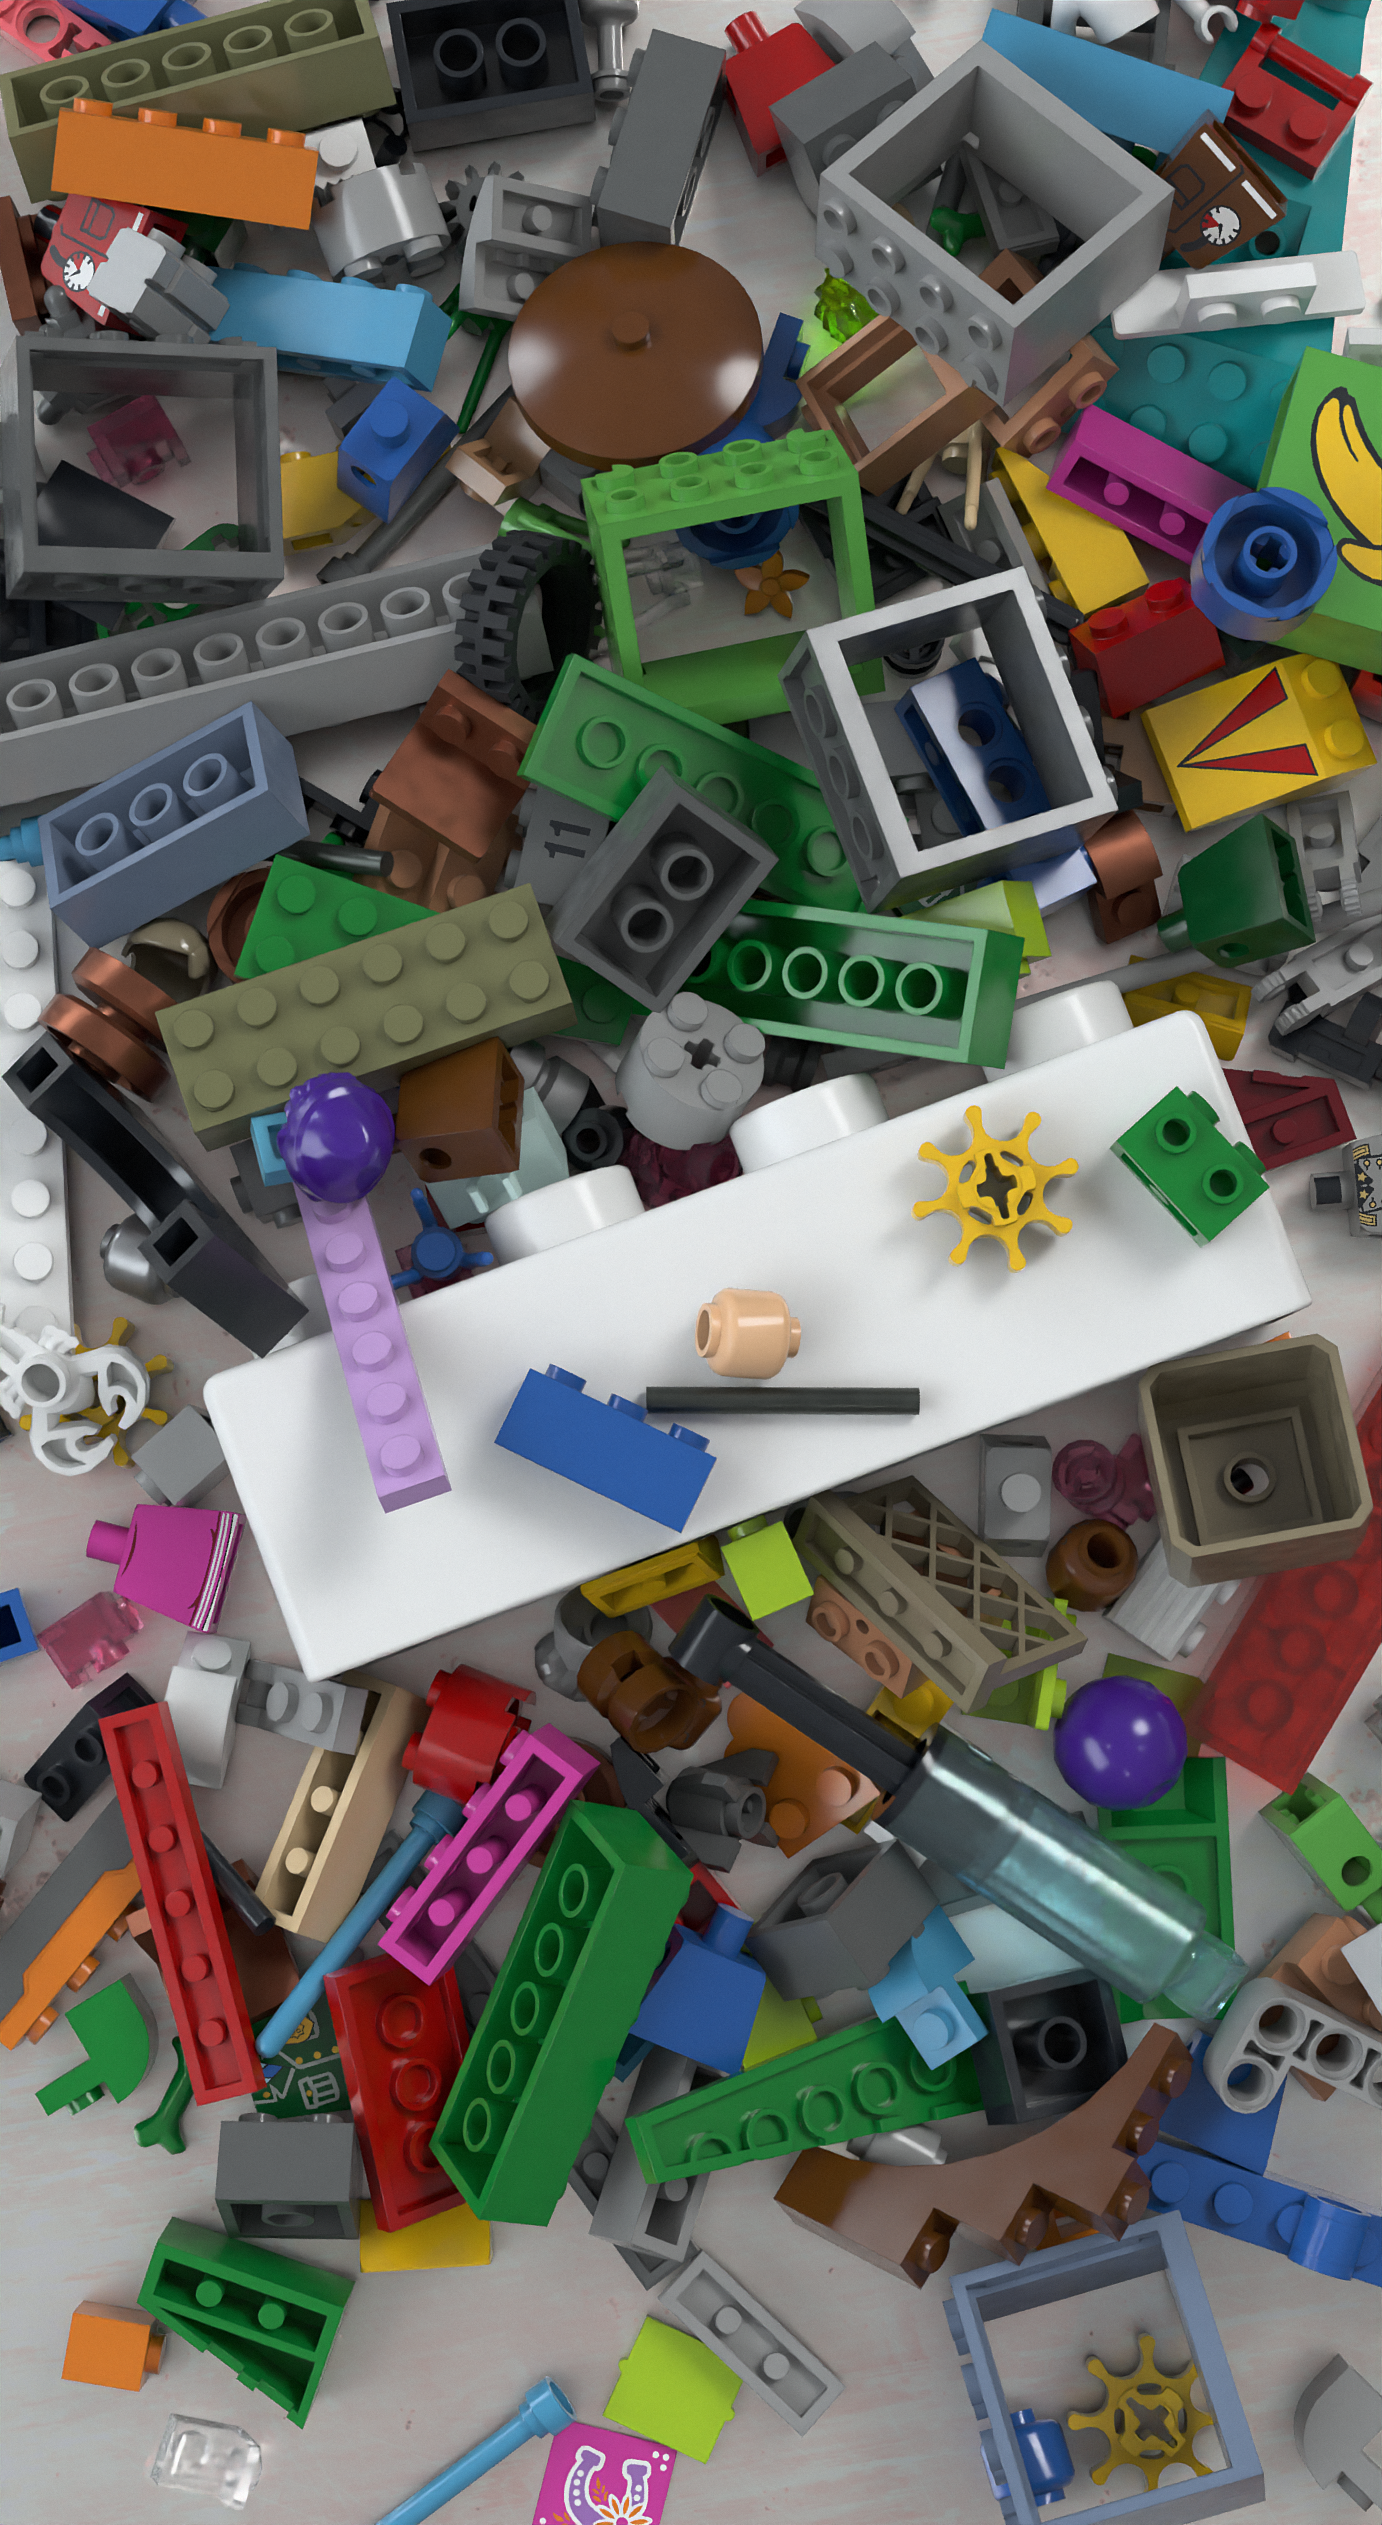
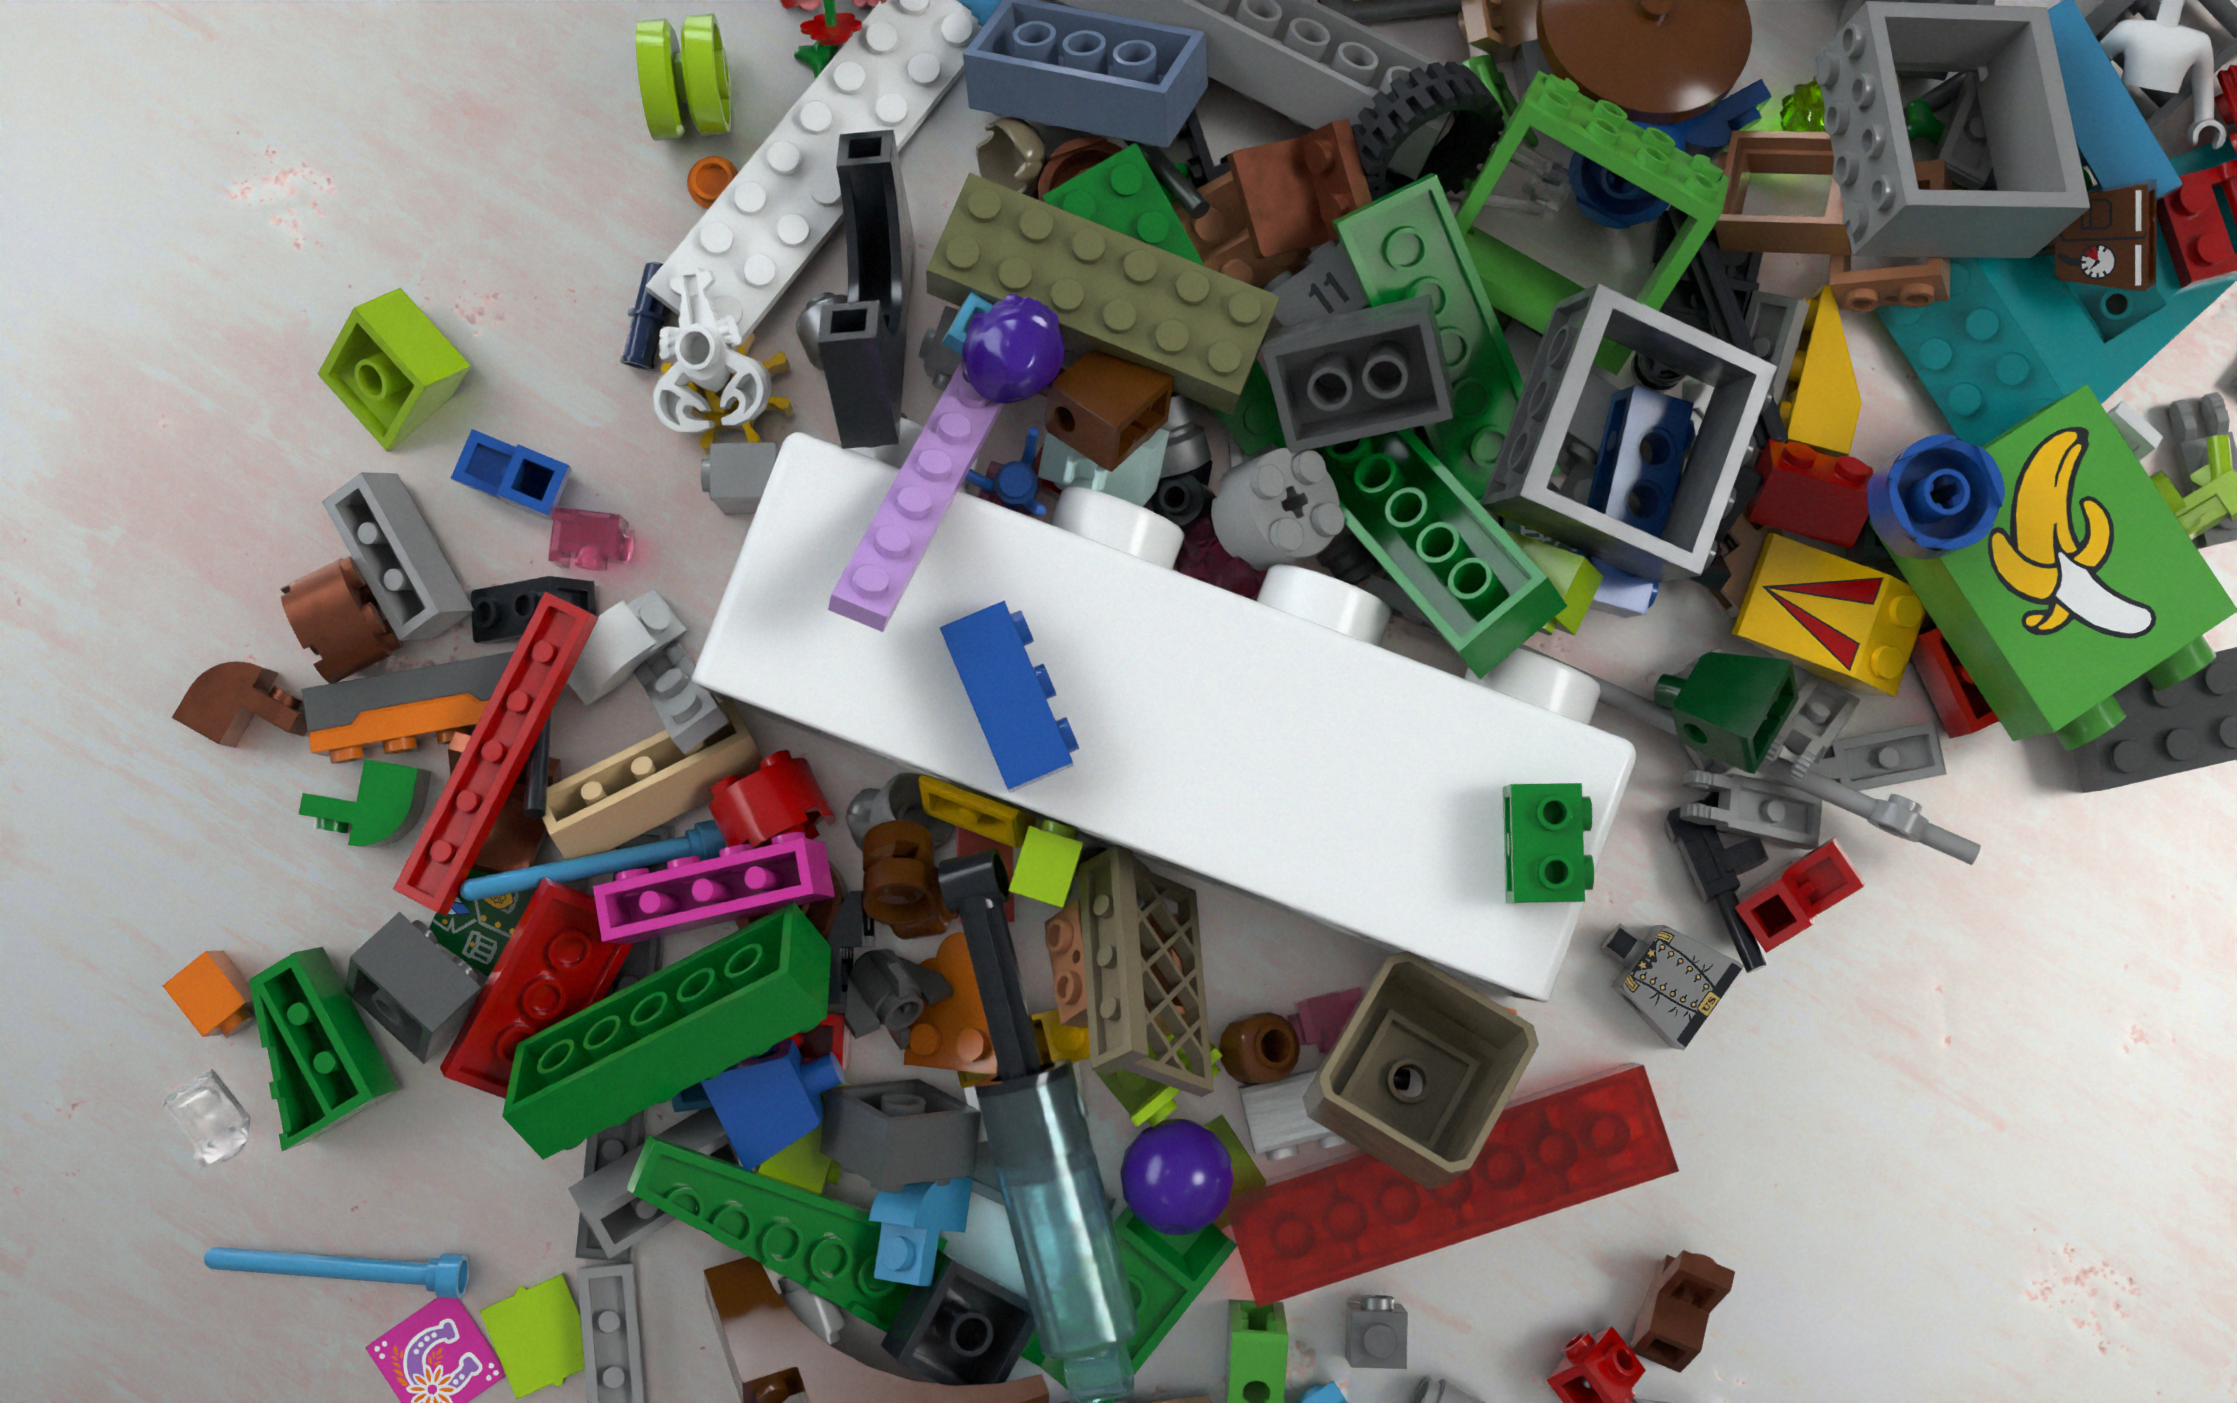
camera: 35 degrees right, 0 degrees up
copper wheel [37,947,179,1103] -> none
dark pink torso [86,1504,247,1633] -> none
green piece [133,2036,194,2155] -> none
yellow slope [360,2198,493,2273] -> none
pearl dark grey bar [646,1387,920,1415] -> none
light nougat head [695,1288,801,1380] -> none
orange plant [734,550,810,619] -> none
tan plant [895,419,991,531] -> none
yellow gear [911,1105,1079,1273] -> none
light grey torso [978,1434,1052,1557] -> none
dark pink brick [1046,404,1253,565] -> none
clear pink wheel [1052,1440,1126,1514] -> none
copper brick [1083,809,1163,945] -> none
white bracket [1110,250,1366,340] -> none
yellow slope [1121,954,1253,1061] -> none
dark red wing [1222,1068,1357,1173] -> none

